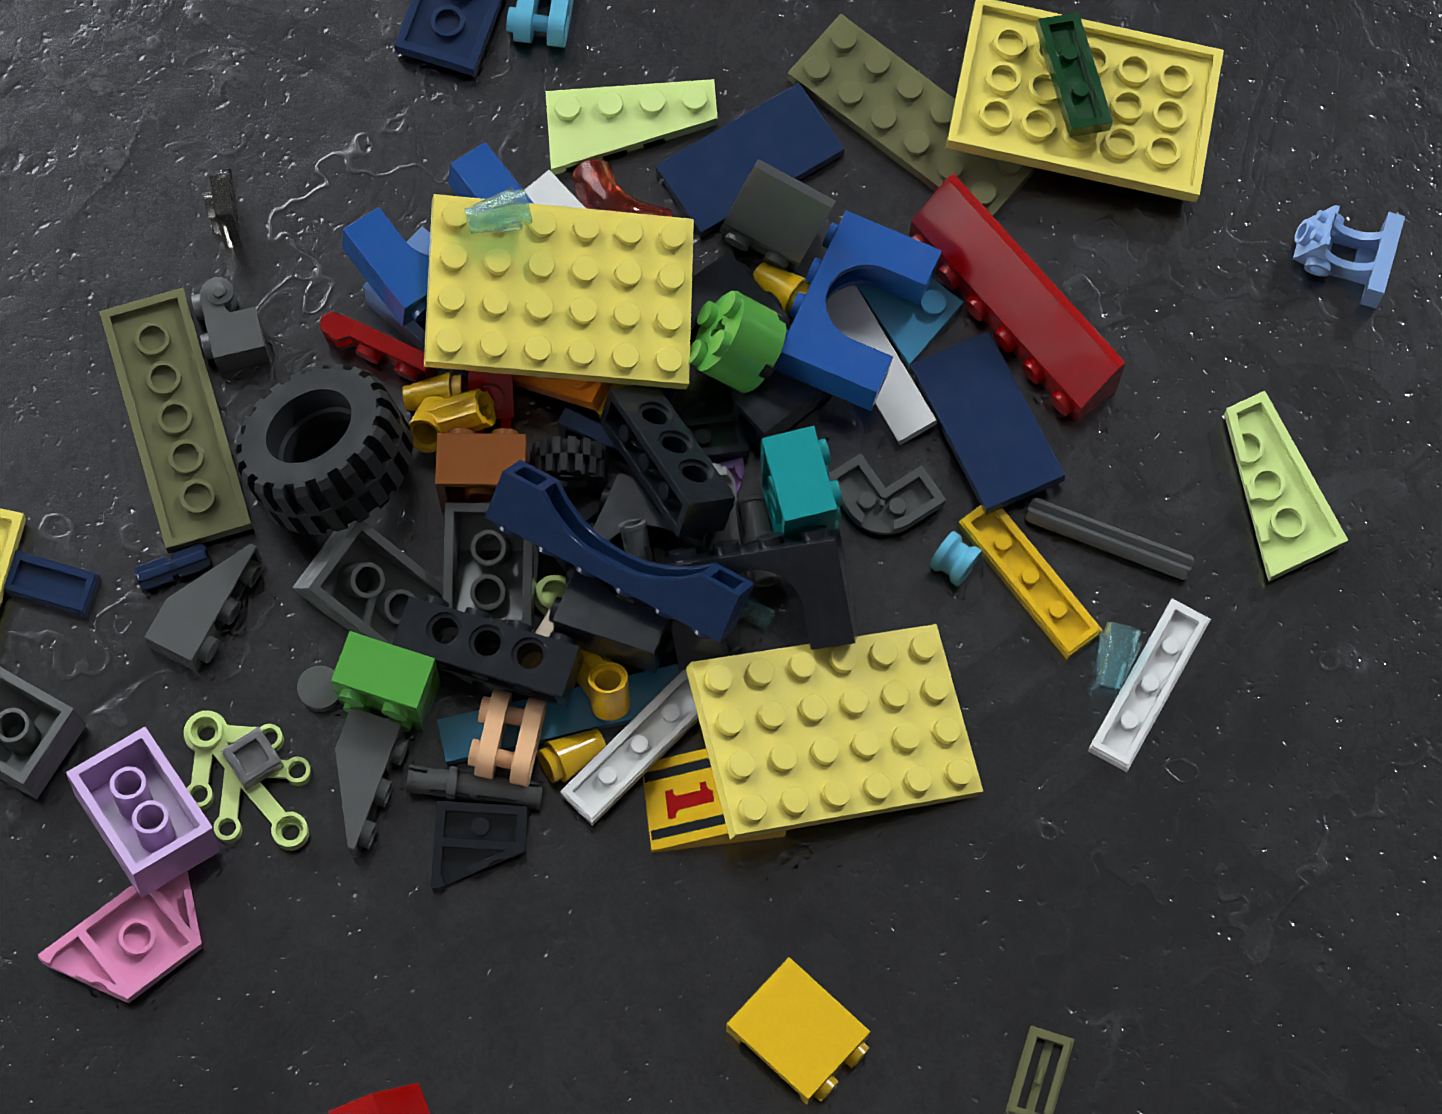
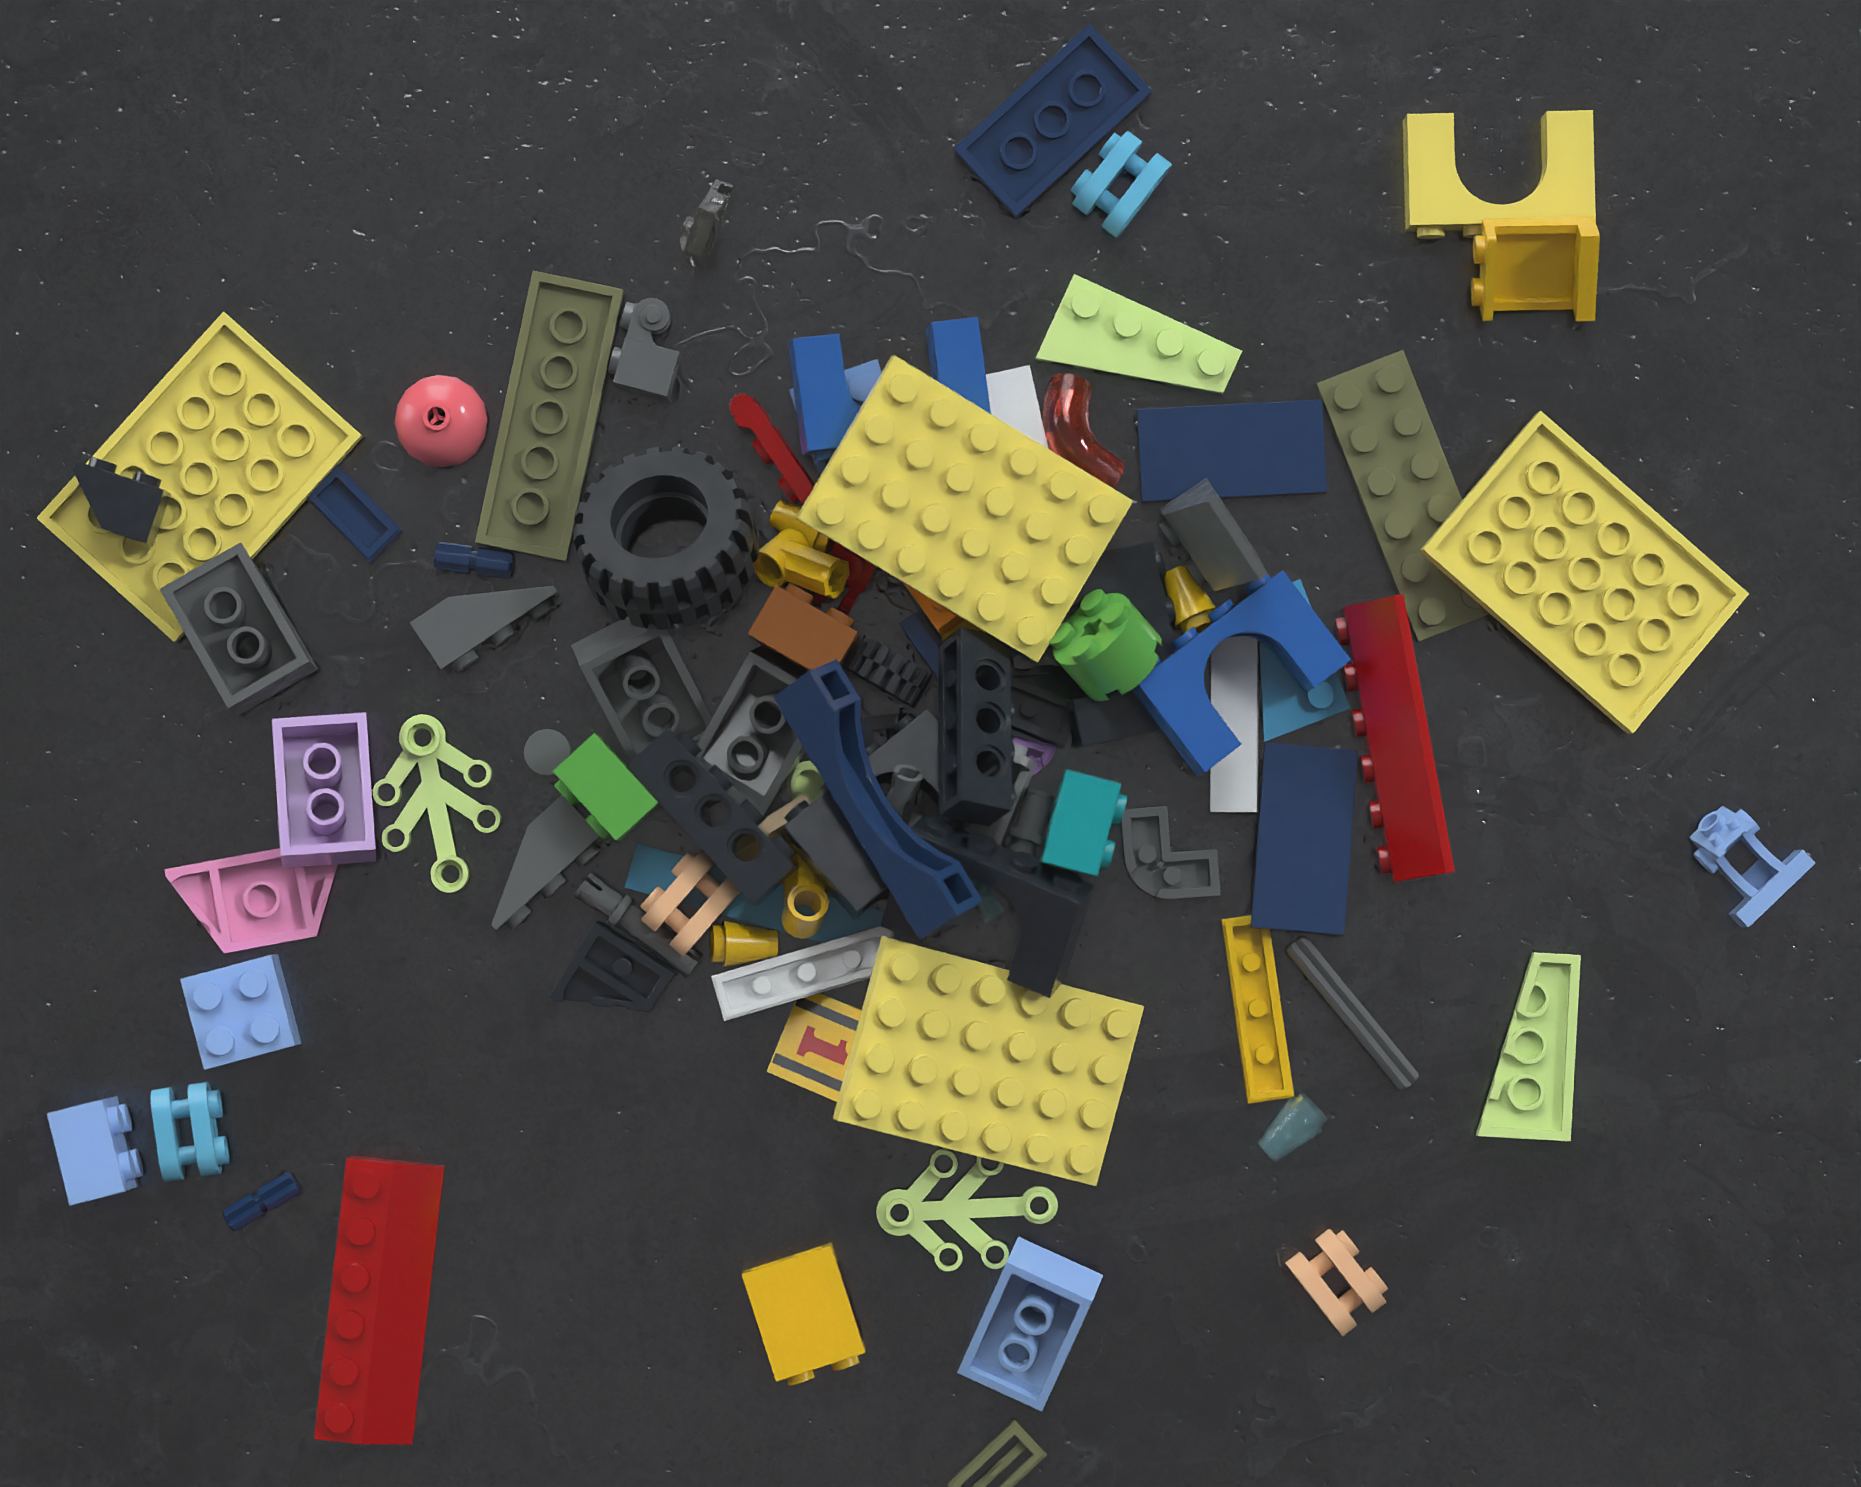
camera: 25 degrees right, 15 degrees up
flat silver tile [221,727,284,790] -> none
clear light blue cone [464,187,532,234] -> none
medium azure wheel [929,531,983,587] -> none
dark green plate [1035,12,1113,137] -> none
white tile [1088,599,1211,772] -> none
none -> light blue brick [180,954,302,1070]
none -> coral cylinder [394,375,488,468]
none -> yellowish green plant [876,1149,1058,1271]
none -> light blue slope [957,1237,1103,1411]
none -> light nougat brick [1285,1229,1388,1337]

